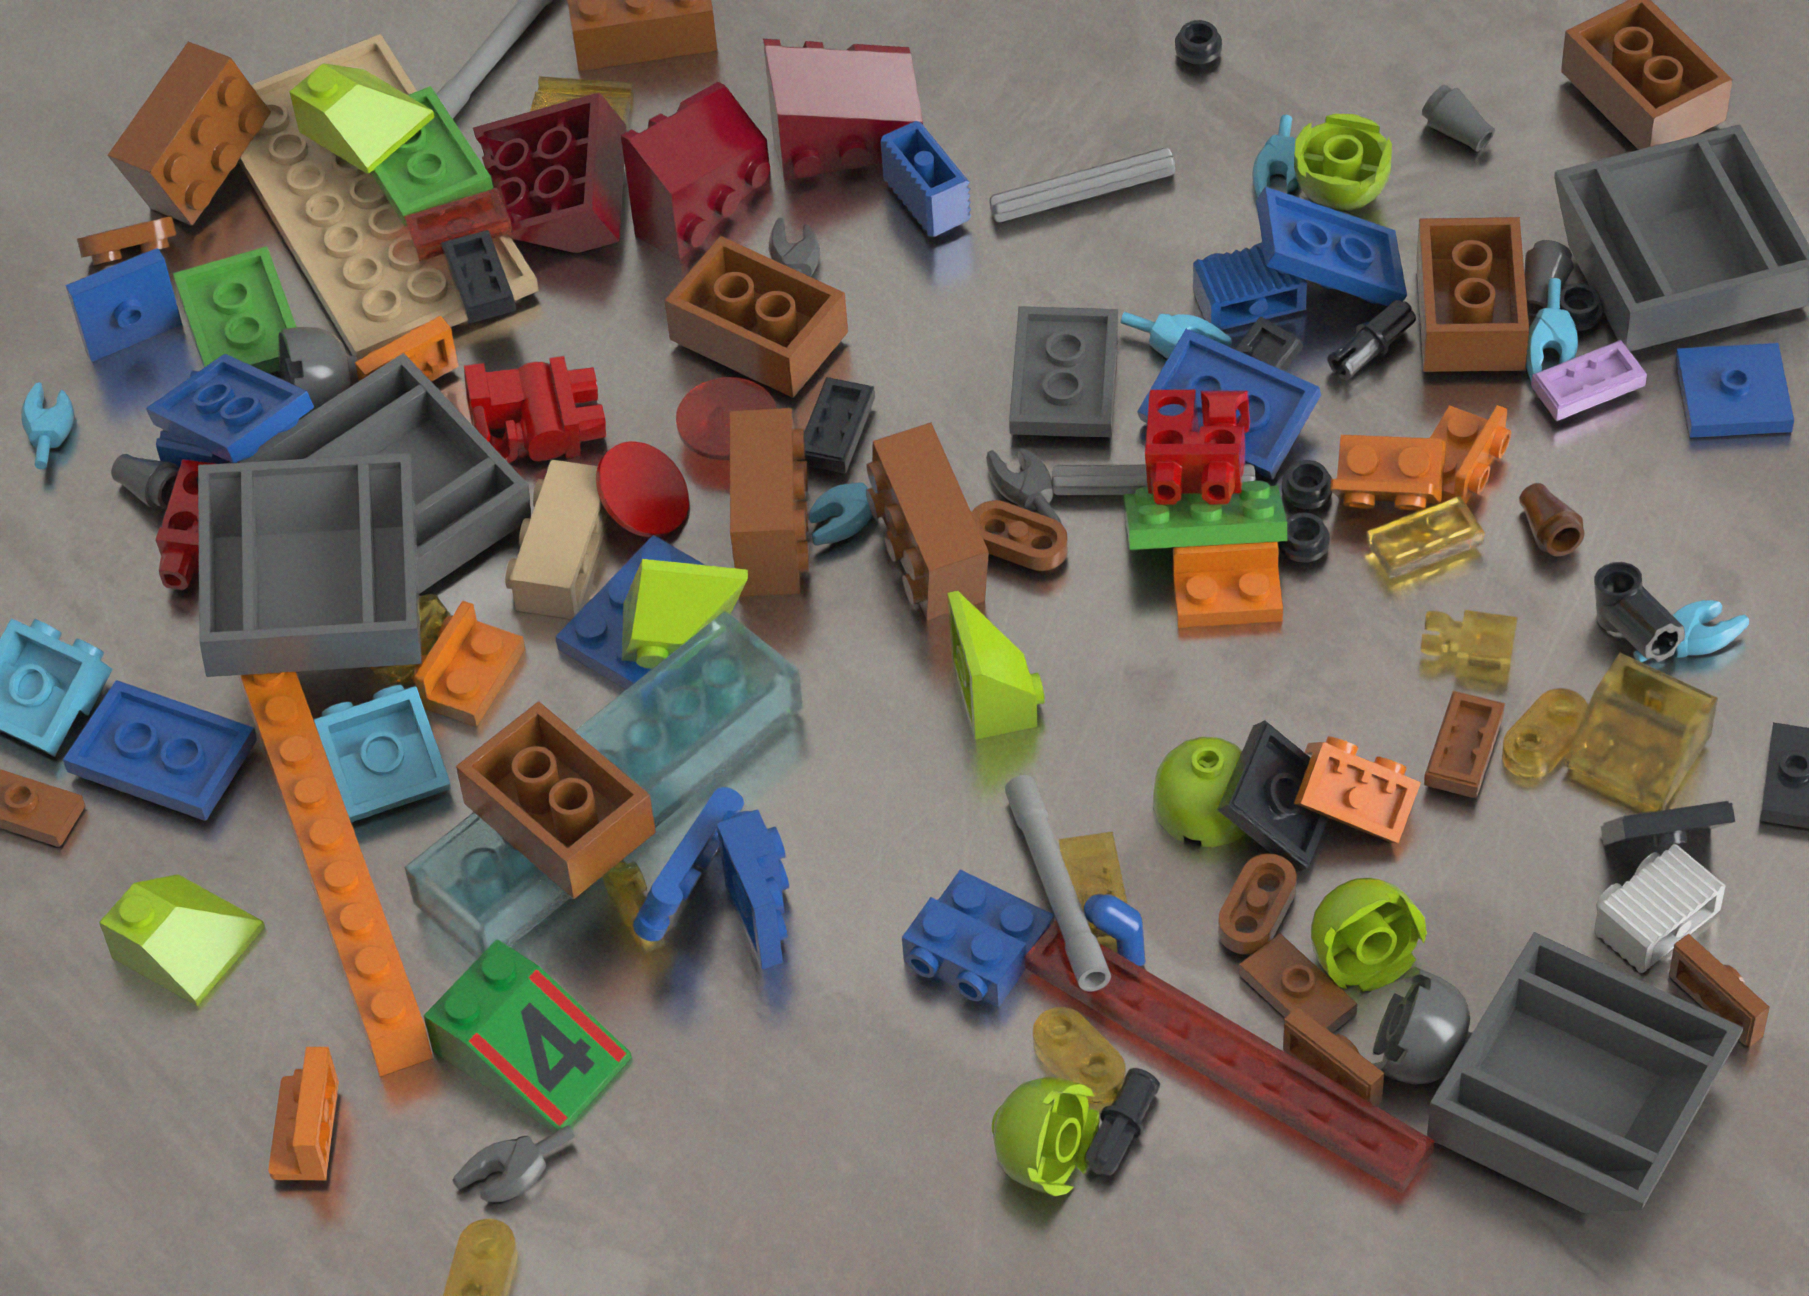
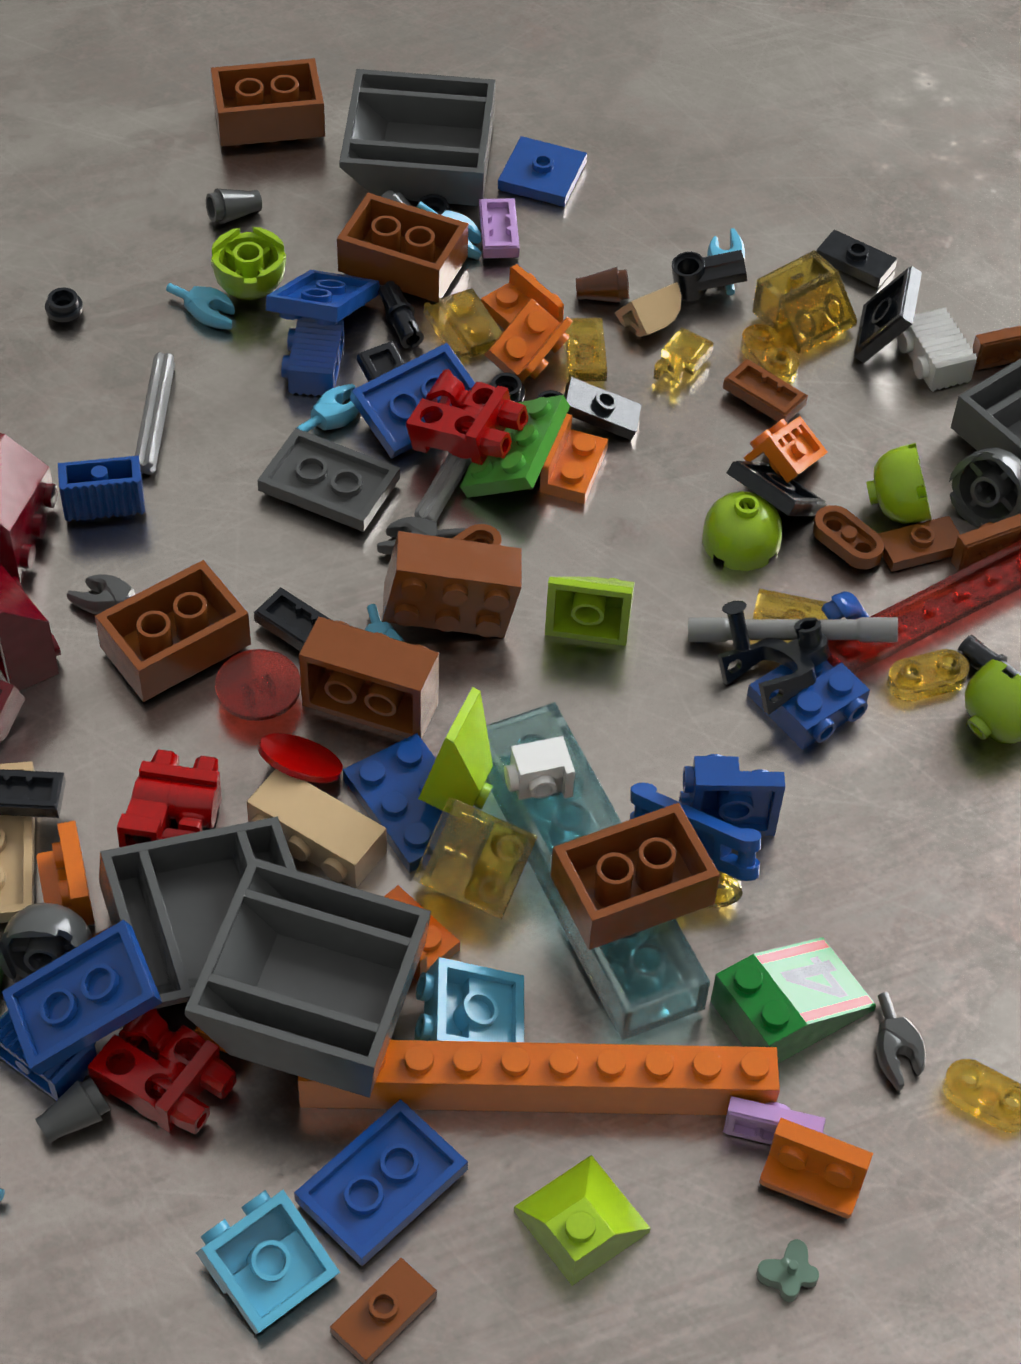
camera: 75 degrees left, 0 degrees up
none -> clear yellow slope [413,797,538,919]
none -> clear yellow plate [424,288,502,360]
none -> white brick [504,736,575,800]
none -> plate [564,377,641,440]
none -> tan brick [614,282,681,337]
none -> black piece [717,601,830,715]
none -> lavender plate [723,1096,826,1145]
none -> sand green piece [756,1239,819,1302]

